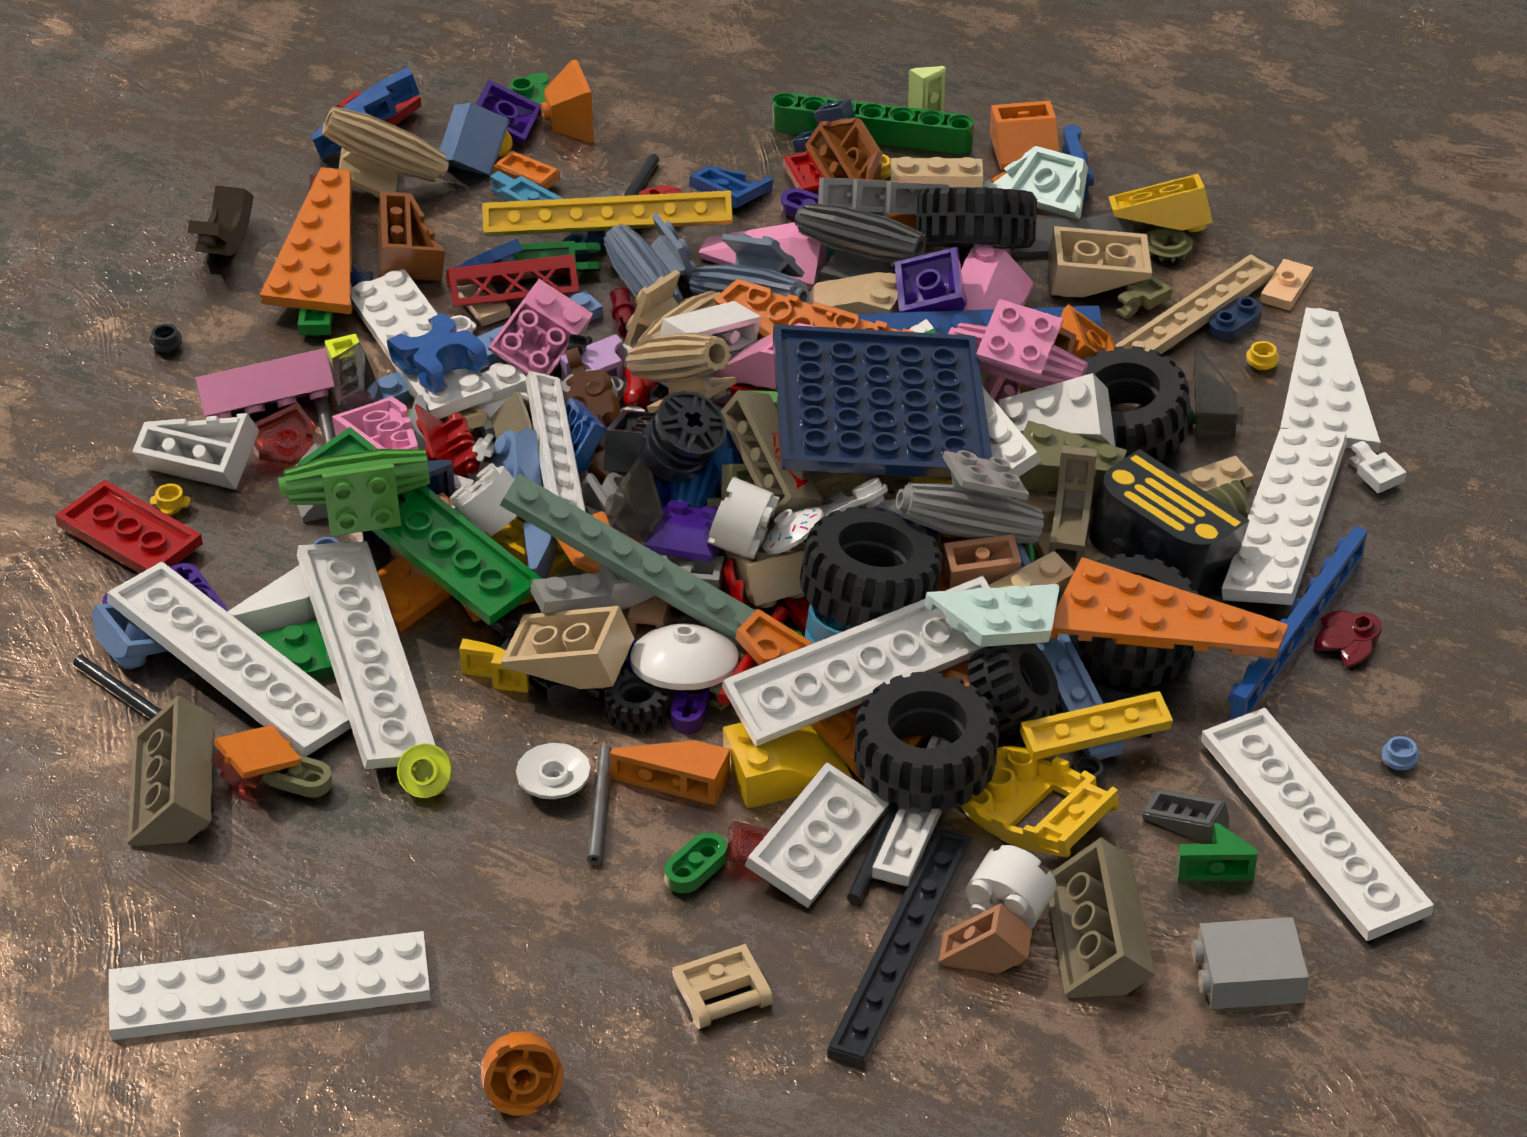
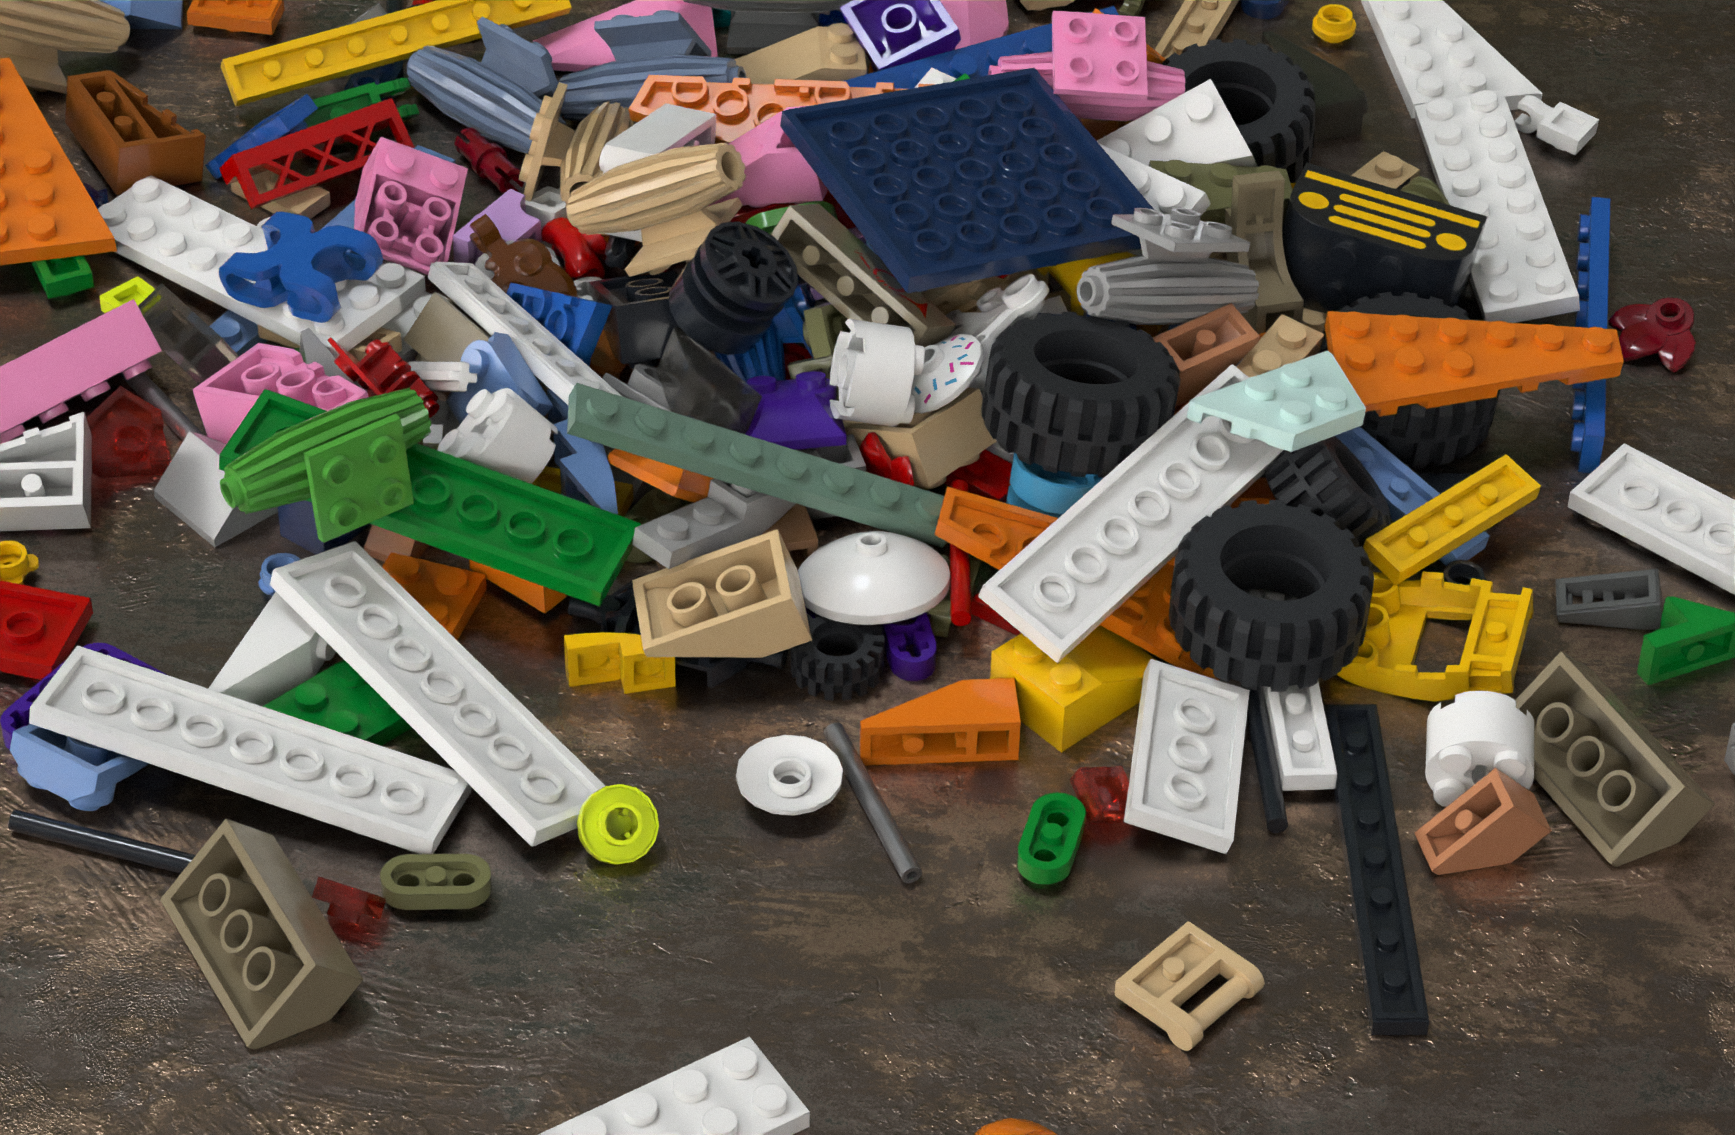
camera: 25 degrees left, 0 degrees up
orange piece [214,725,302,779] -> none
dark azure hinge [490,171,563,202] -> none
black piece [566,334,592,355] -> none

